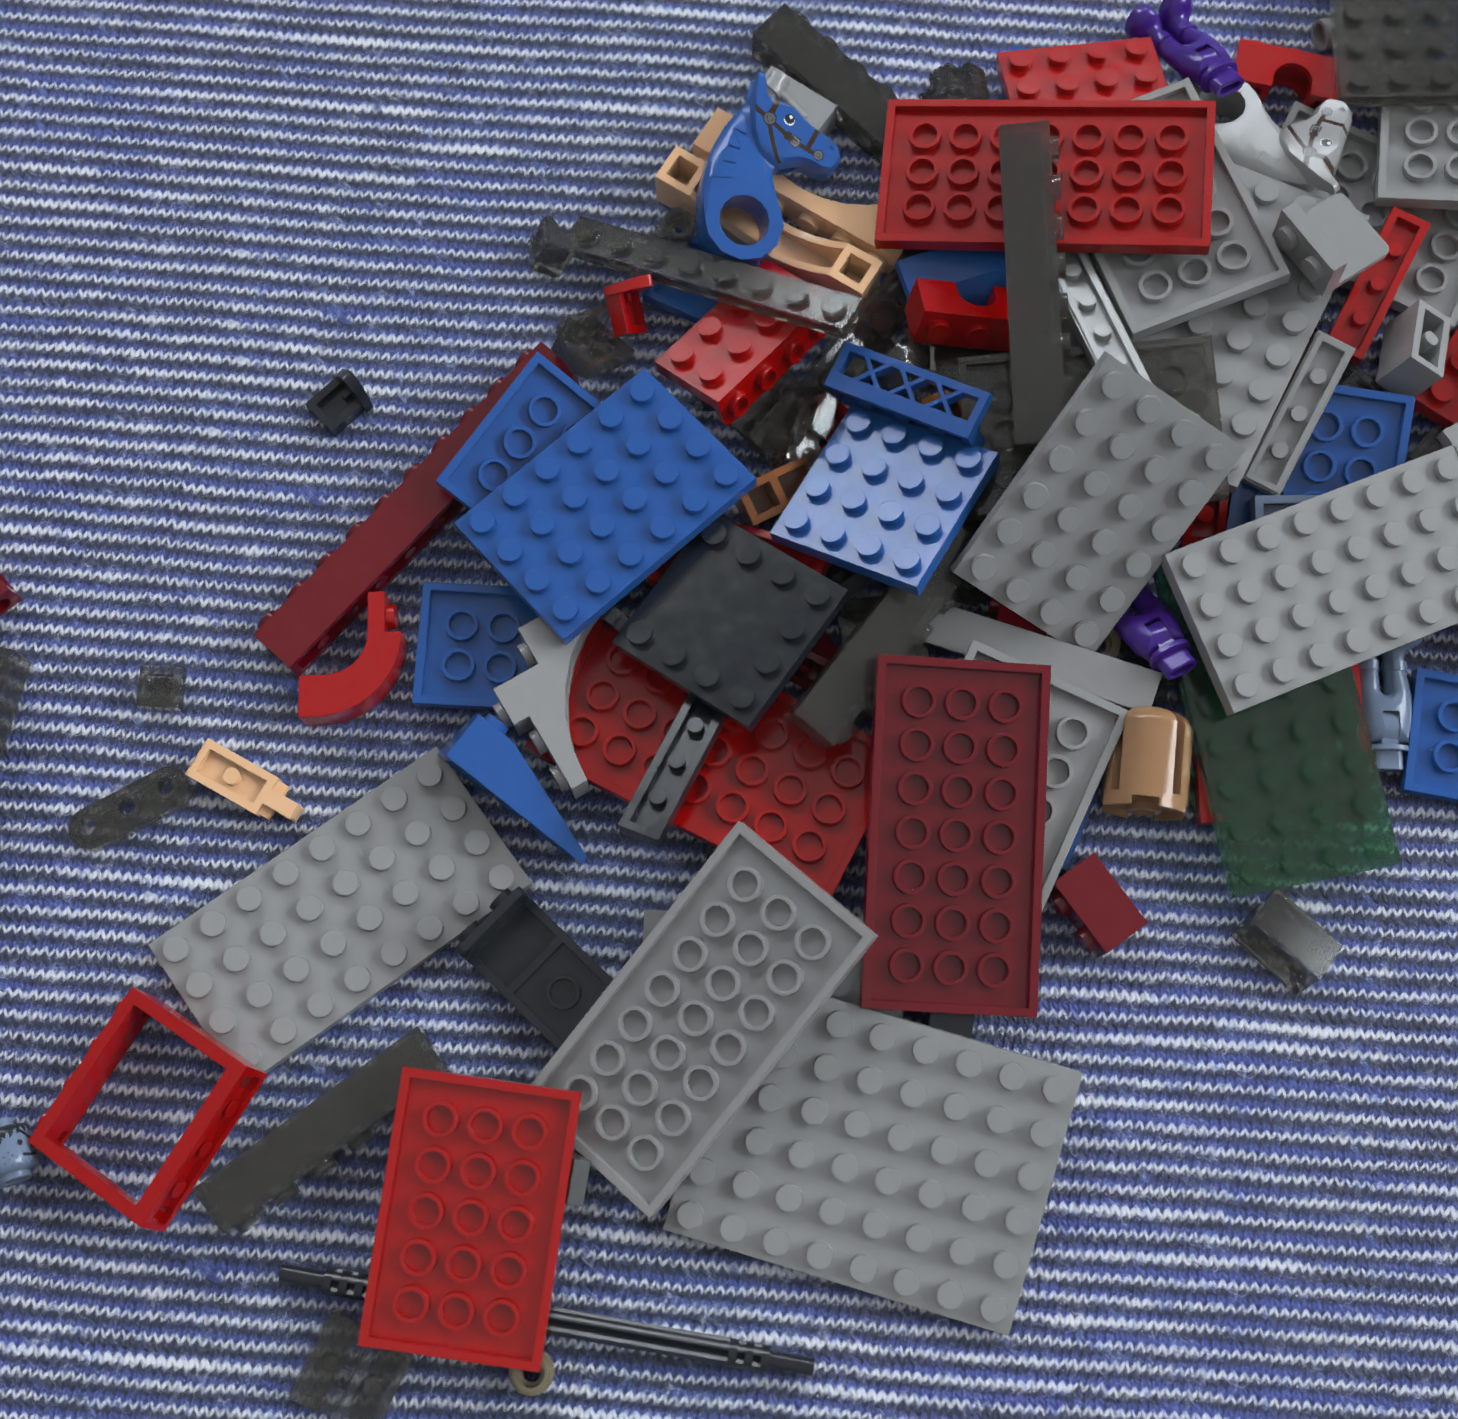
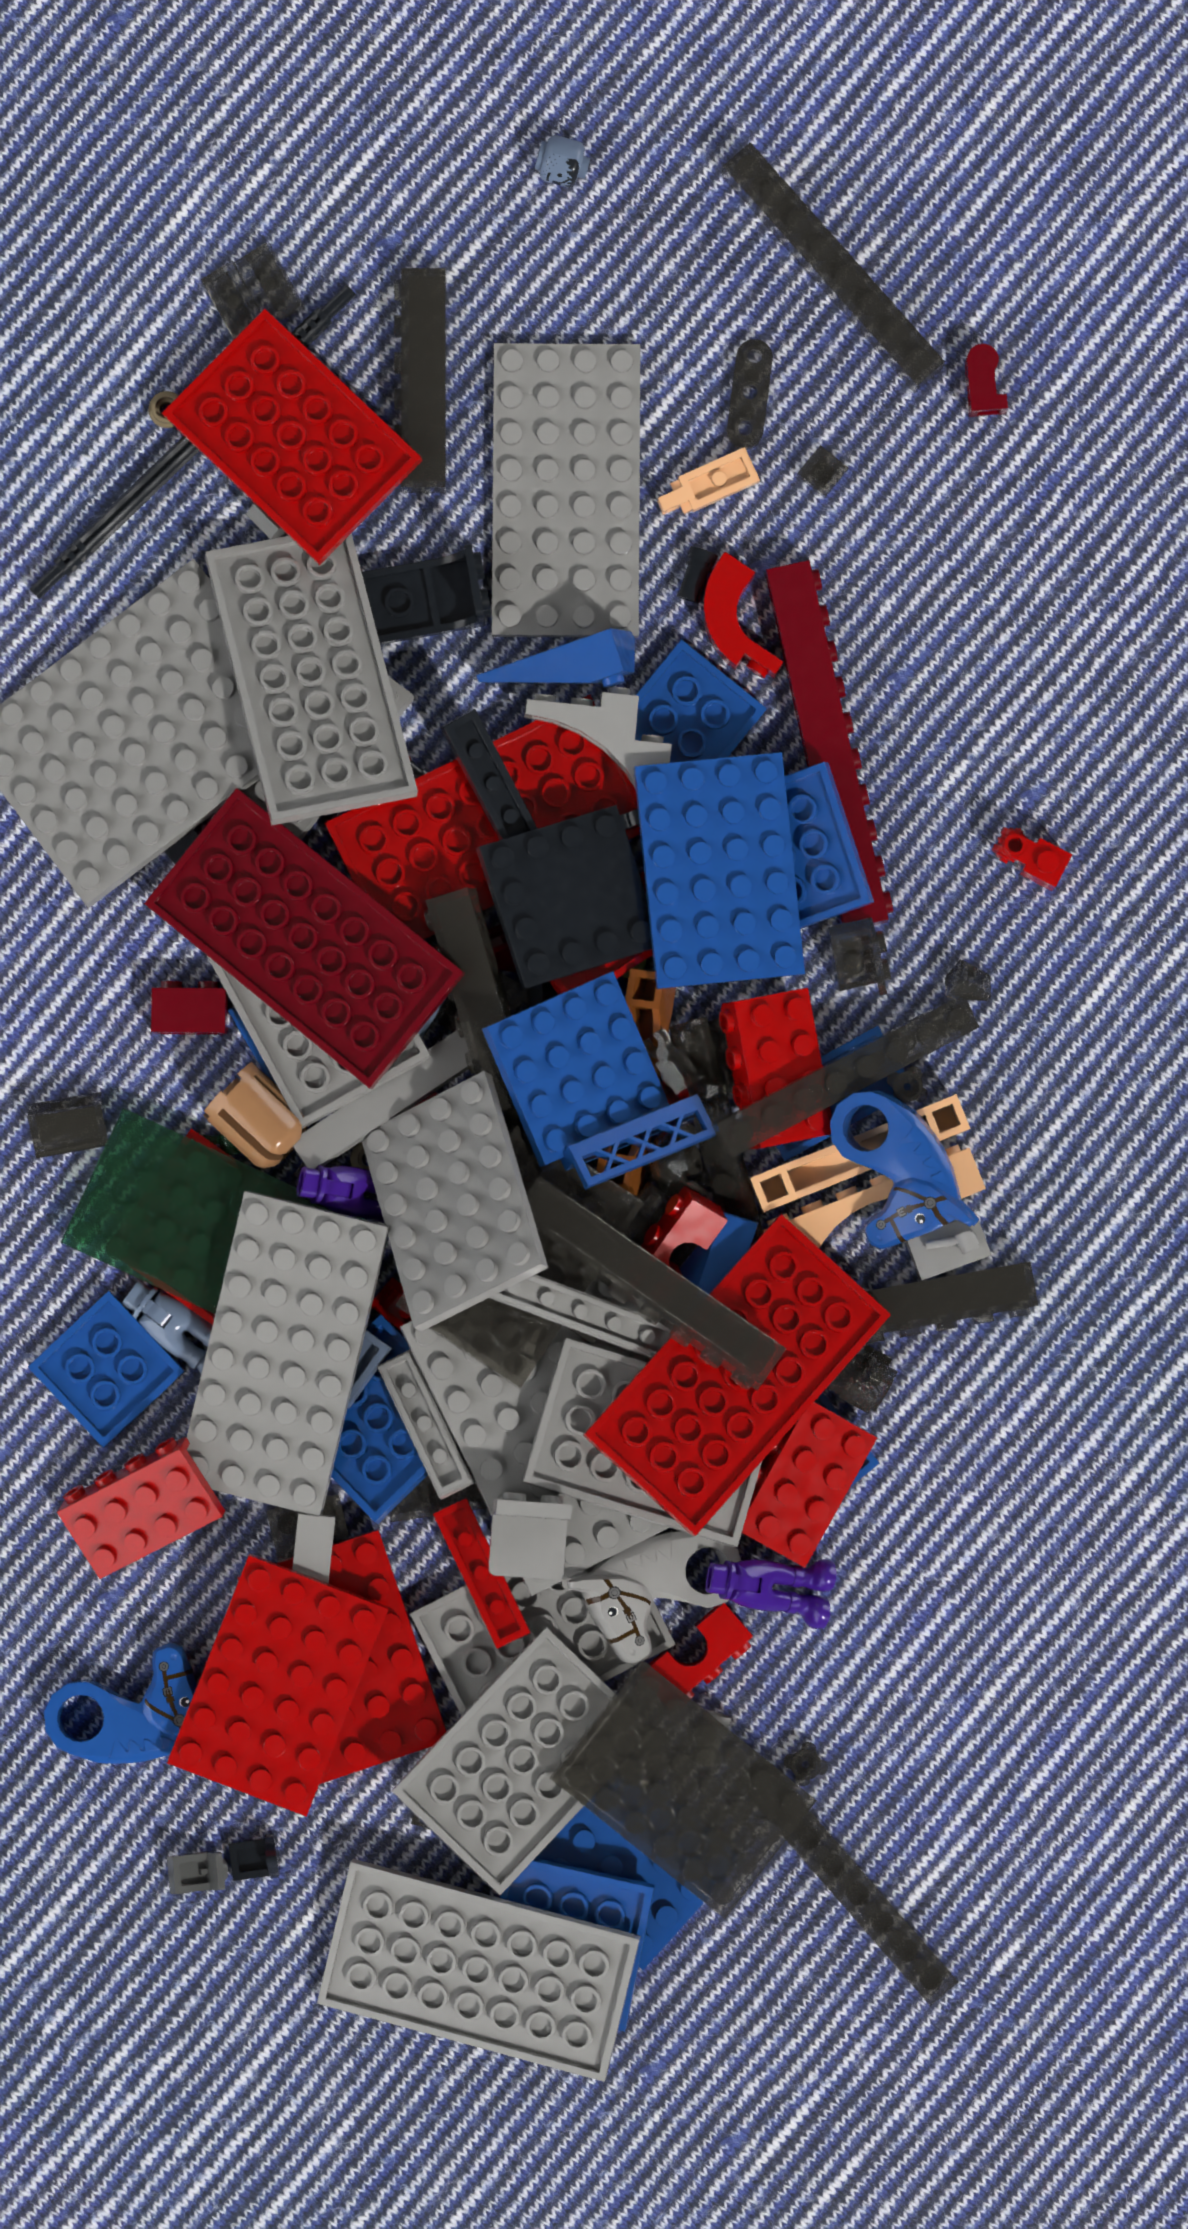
camera: 130 degrees right, 10 degrees up
red window [28,987,268,1232] -> none
black tile [305,369,373,437] -> none
red tile [603,274,653,337] -> none
light grey brick [1376,299,1451,396] -> none
none -> black pin [676,546,718,604]
none -> red brick [991,827,1073,891]

